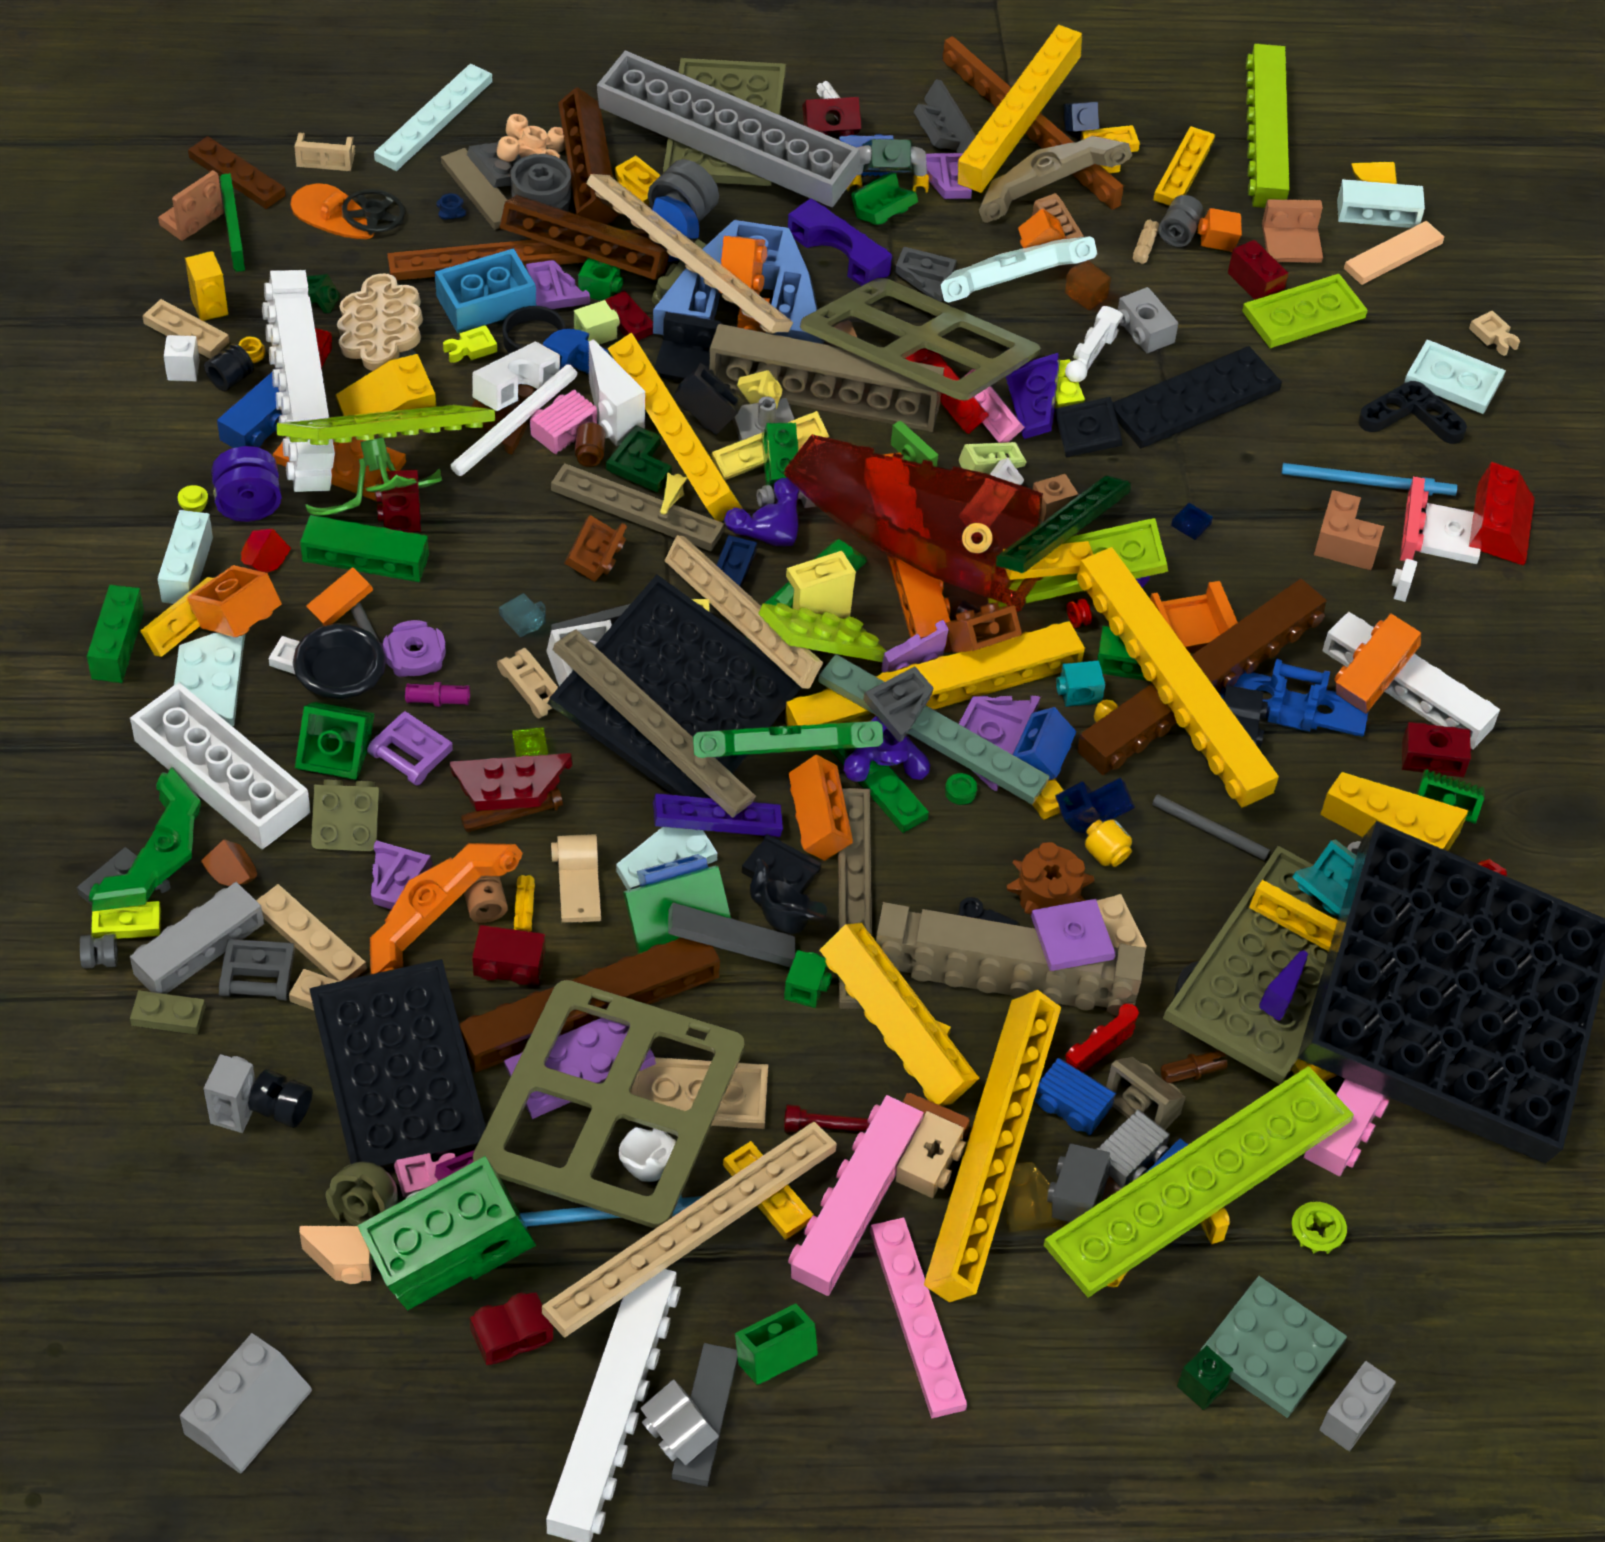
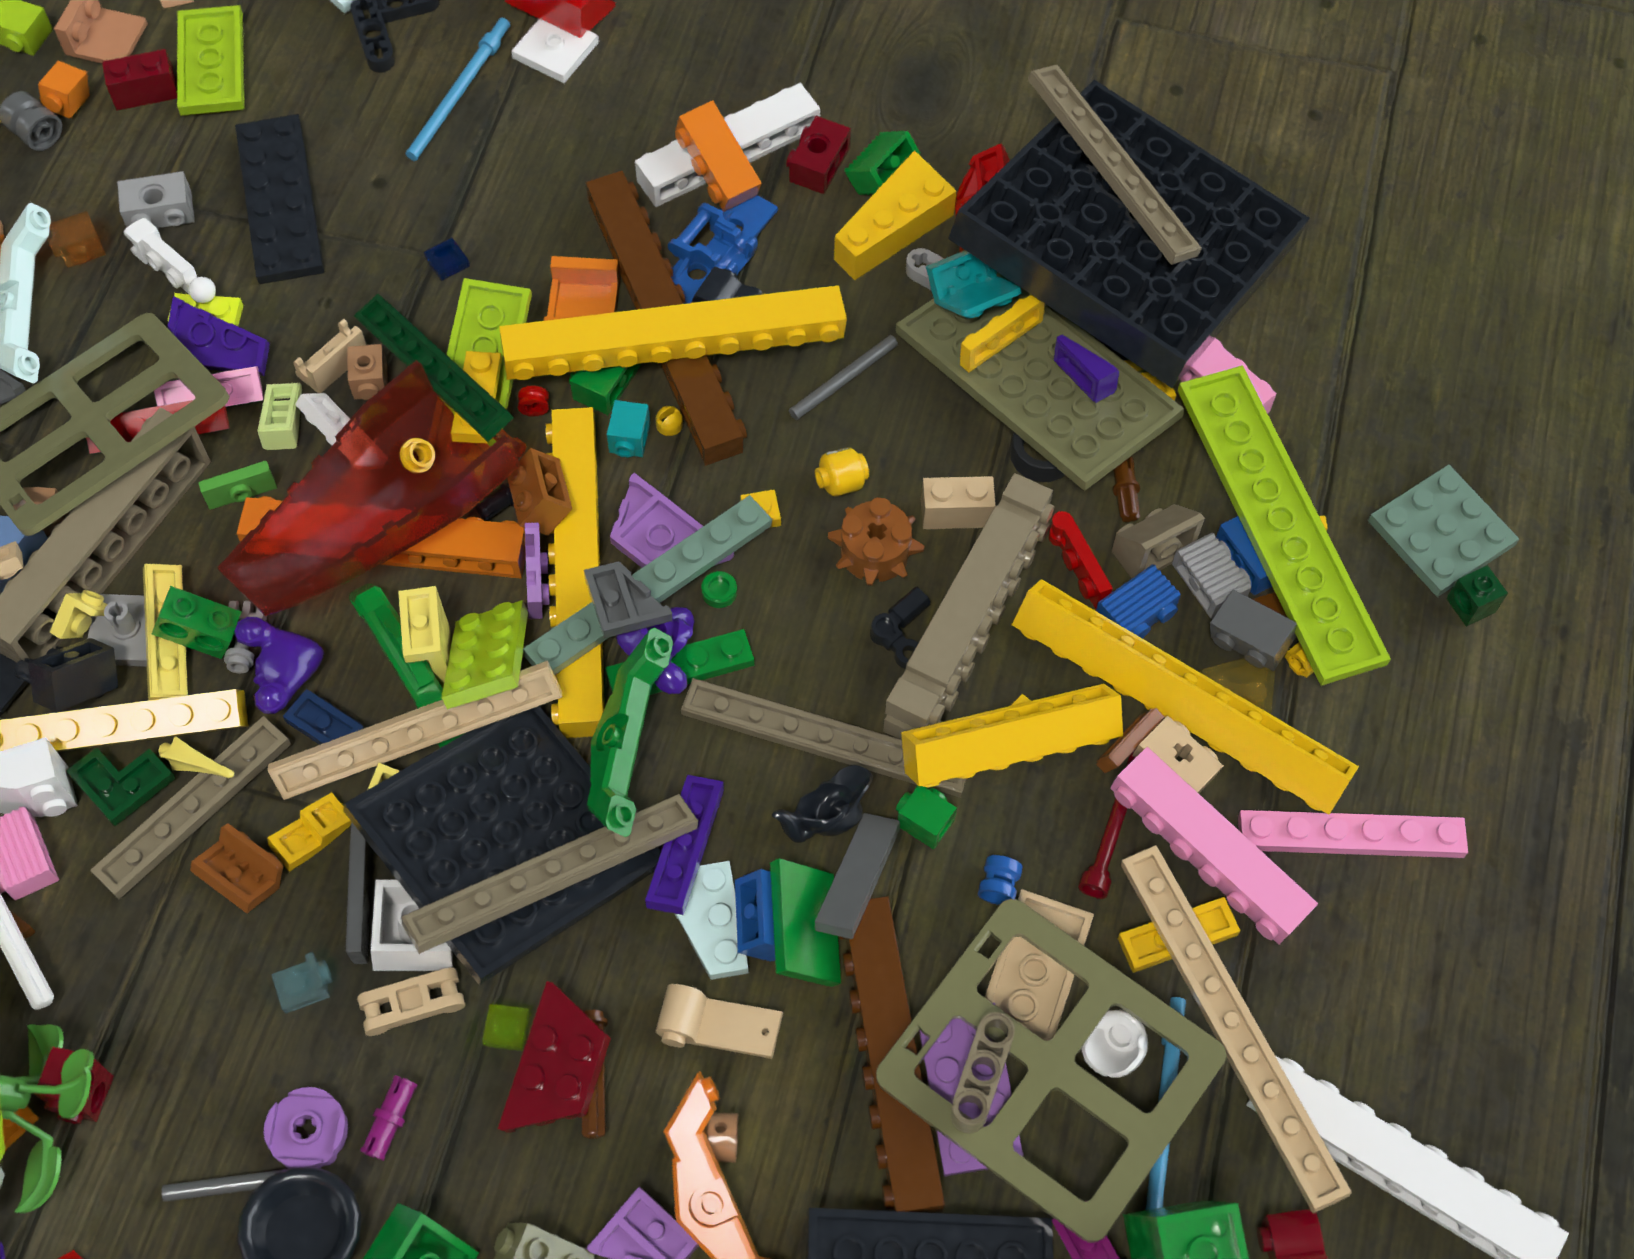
camera: 70 degrees left, 10 degrees up
green brick [300,515,429,582] -> none
orange tile [306,567,373,626] -> none
medium lavender plate [367,711,453,786] -> none
dark red brick [472,925,546,985] -> none
yellow axle [514,875,535,932] -> none
reddish brown brick [575,422,606,467] -> none
light grey brick [641,1379,719,1465] -> none
dark grey tile [672,1343,738,1487] -> none
green brick [735,1303,818,1385] -> none
black plate [742,834,821,894] -> none
orange brick [789,754,853,861] -> none
blue brick [1013,707,1077,780] -> none
medium lavender plate [1031,899,1115,971] -> none
black tile [1055,397,1123,458] -> none
clear blue brick [1055,777,1135,833] -> none
tan axle [1133,220,1159,264] -> none
lime gear [1291,1202,1347,1254] -> none
nougat brick [1314,490,1384,570] -> none
light grey brick [1319,1361,1396,1452] -> none
white plate [1391,558,1417,602] -> none
coral plate [1400,476,1429,561] -> none
none -> yellow slope [268,792,351,872]
none -> tan hinge [293,319,366,393]
none -> dark tan beam [951,1012,1015,1134]
none -> blue wheel [978,855,1023,905]
none -> dark tan tile [1028,65,1202,265]

